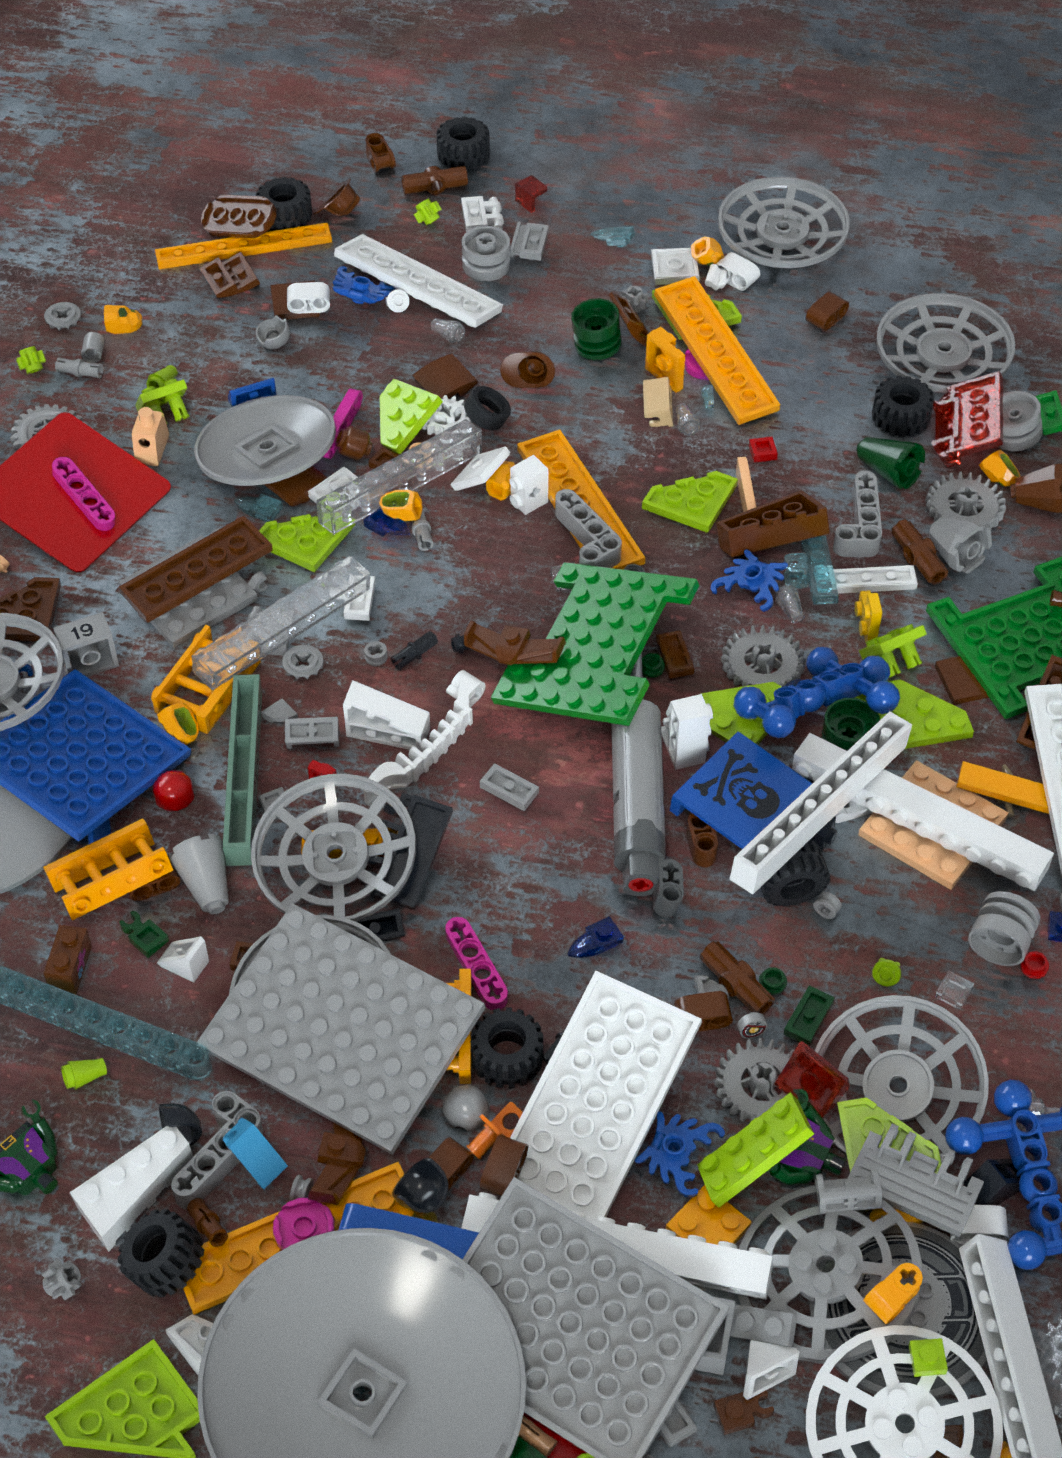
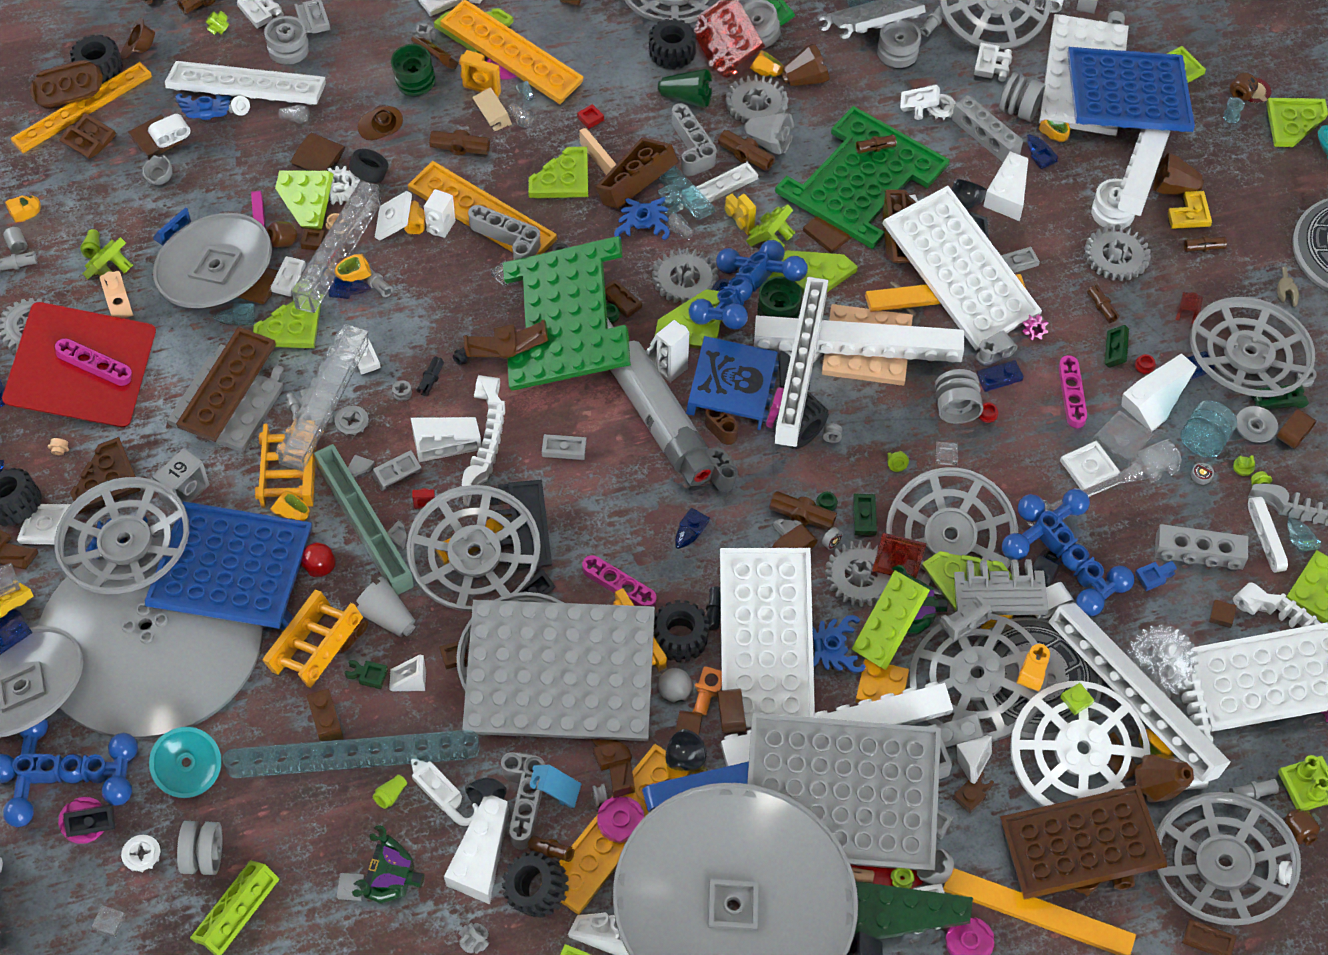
camera: 30 degrees left, 5 degrees up
none -> white plate [411,759,479,826]
none -> reddish brown piece [429,129,490,156]

